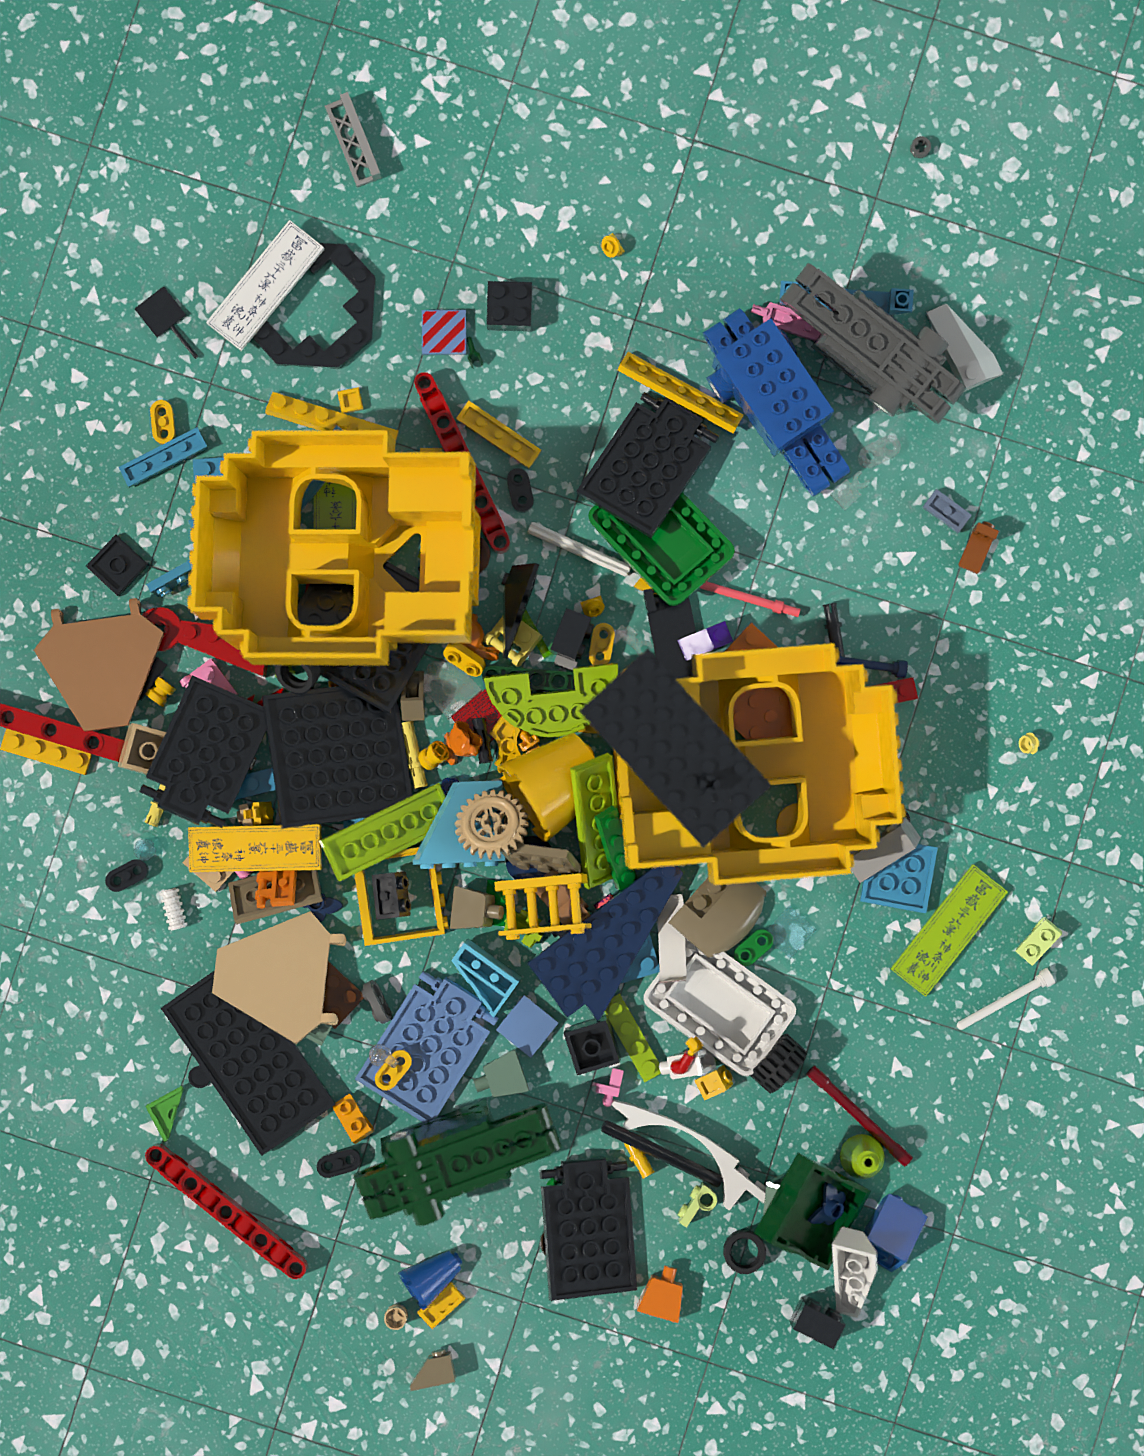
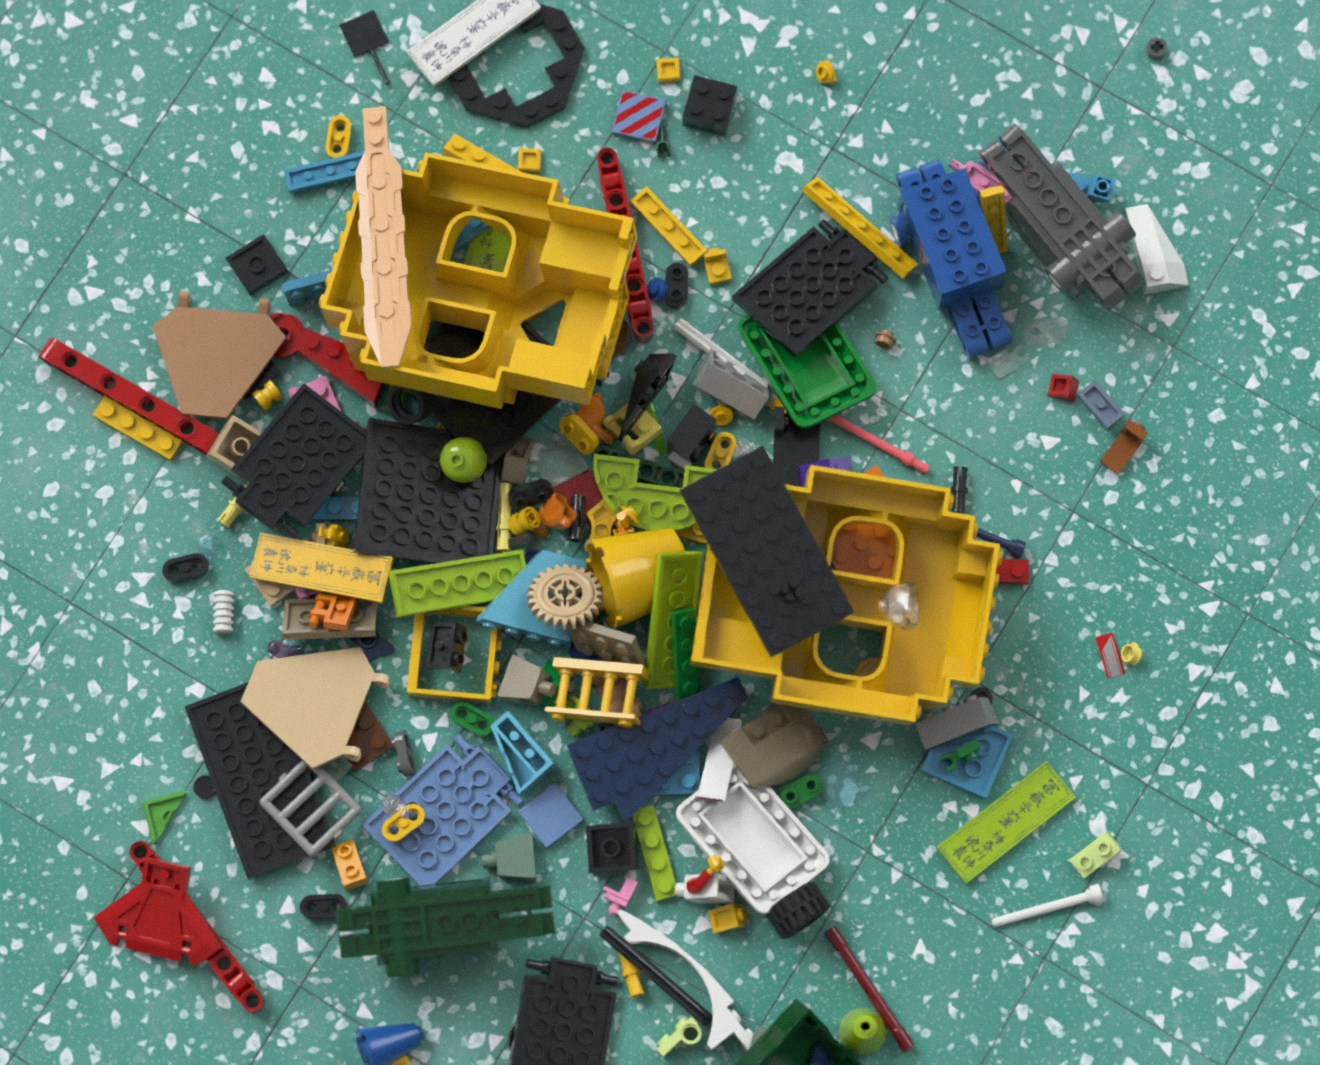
camera: 15 degrees right, 10 degrees down
none -> red plate [93,857,221,966]
none -> light grey bar [260,760,362,857]
none -> arm [267,640,303,658]
none -> light nougat plate [355,106,412,368]
none -> lime cylinder [440,437,487,483]
none -> green plate [451,701,494,737]
none -> black plate [508,479,554,509]
none -> clear smoke tile [509,534,539,548]
none -> yellow plate [617,505,639,529]
none -> blue plate [647,277,668,300]
none -> yellow tile [656,58,680,83]
none -> light grey wedge [695,348,769,419]
none -> yellow bracket [704,248,732,286]
none -> medium nougat plate [875,330,897,349]
none -> clear cylinder [880,583,920,630]
none -> green plate [940,739,981,773]
none -> yellow plate [980,185,1008,253]
none -> red slope [1047,374,1079,402]
none -> sticker [1095,633,1125,679]

